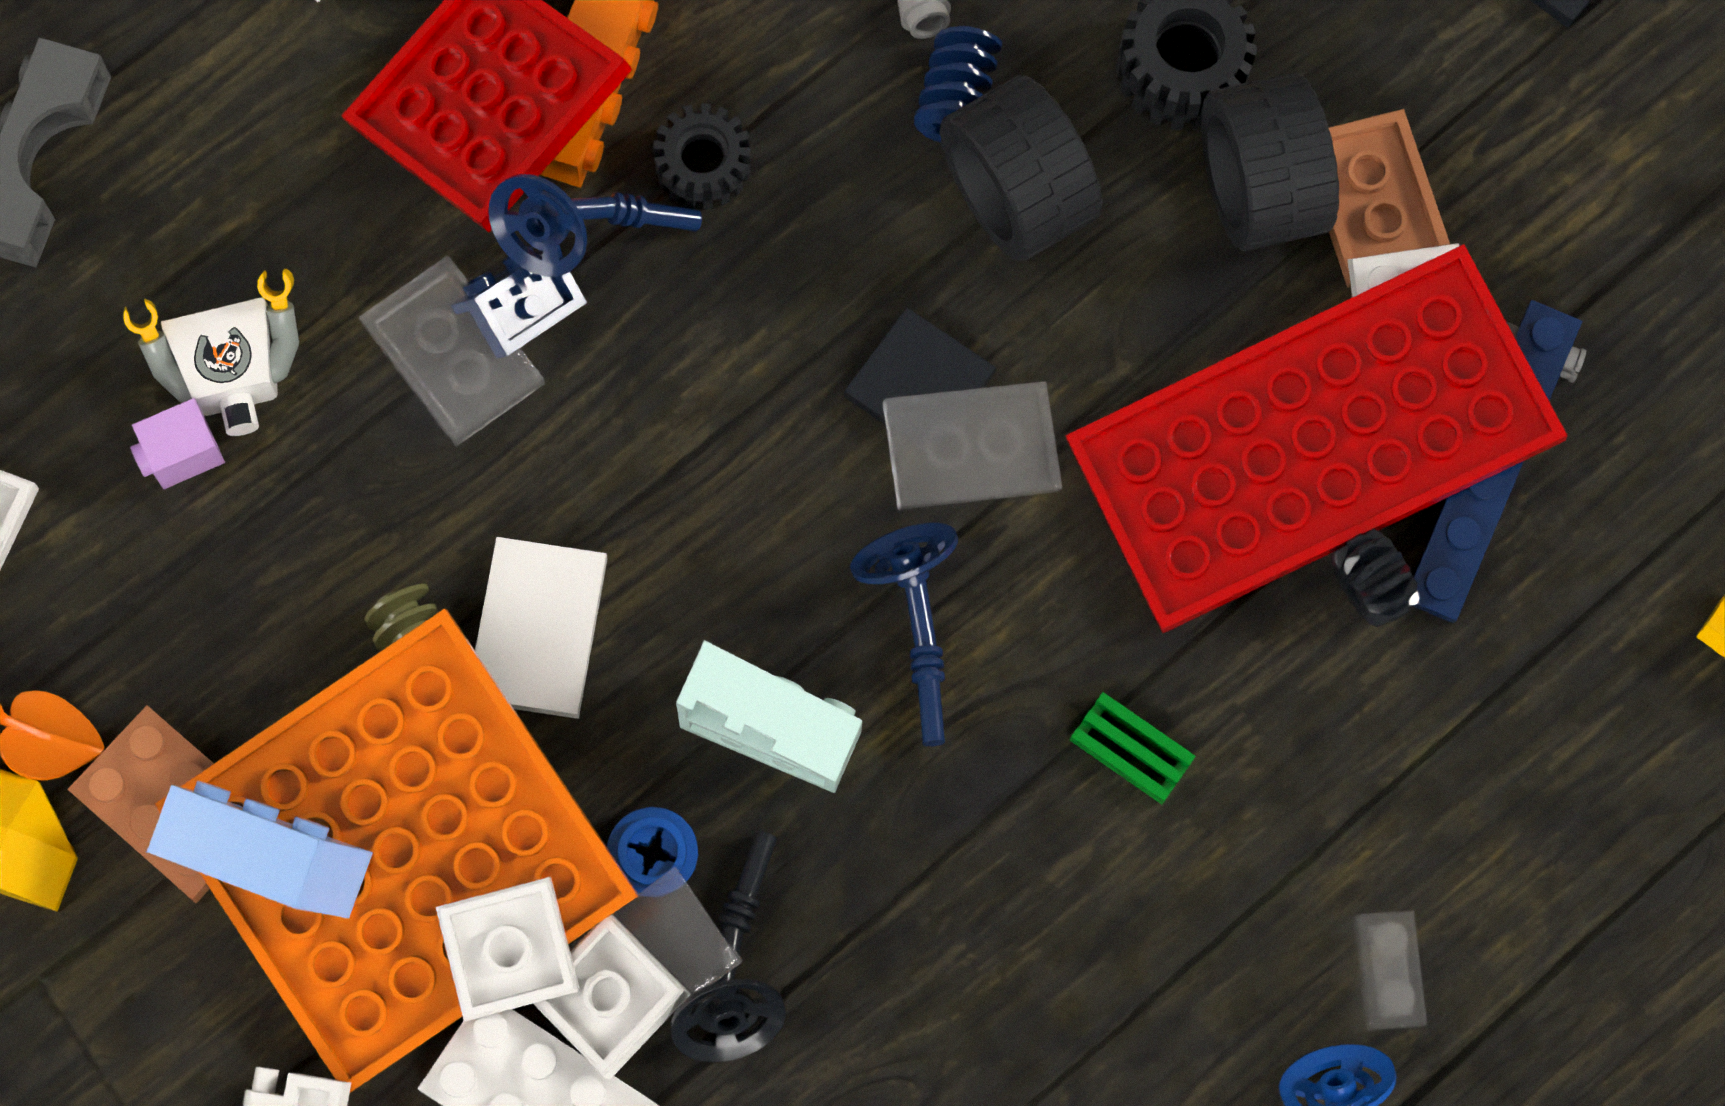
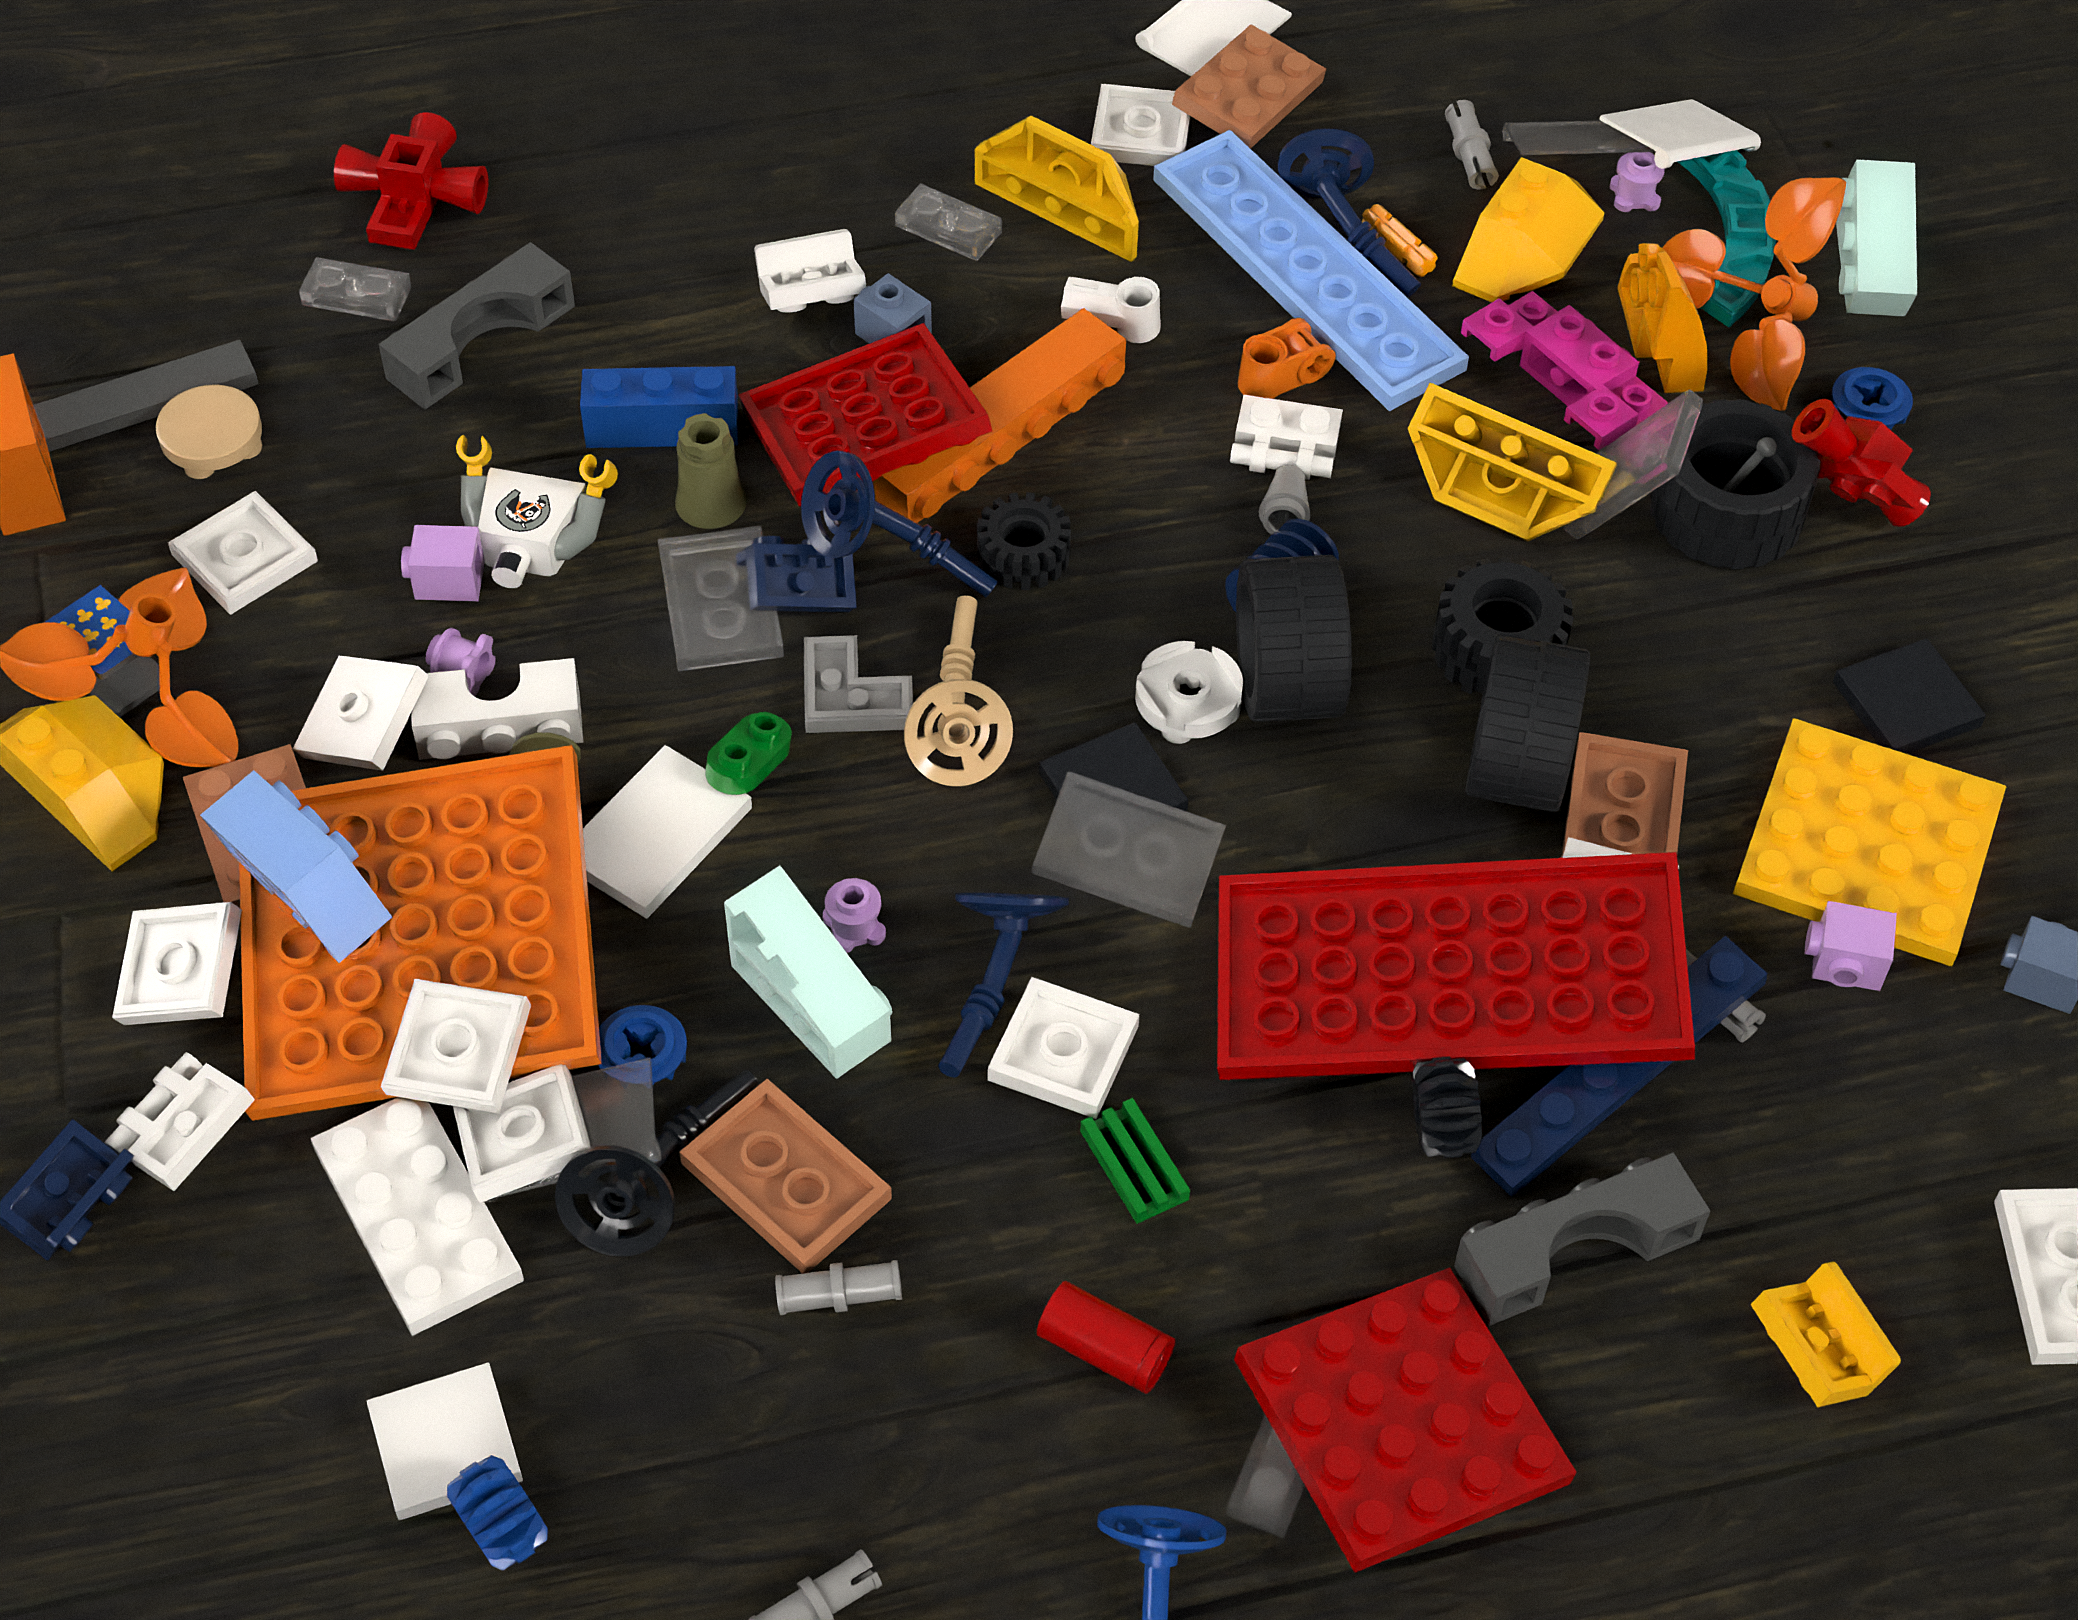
camera: 30 degrees right, 20 degrees down
none -> white tile [112,902,242,1025]
none -> white plate [293,656,429,771]
none -> white arch [411,658,583,760]
none -> lavender brick [426,628,496,697]
none -> blue brick [580,366,739,448]
none -> olive plant [675,413,747,529]
none -> nougat plate [680,1079,892,1274]
none -> green plate [705,712,792,795]
none -> light grey pin [775,1260,902,1315]
none -> light grey tile [804,635,913,733]
none -> lavender brick [823,878,886,953]
none -> tan dish [904,596,1013,786]
none -> white plate [988,977,1139,1119]
none -> red pin [1037,1281,1175,1394]
none -> white plate [1135,641,1243,744]
none -> red plate [1234,1267,1577,1573]
none -> dark grey arch [1454,1152,1710,1326]
none -> yellow plate [1733,718,2006,967]
none -> lavender brick [1805,901,1897,991]

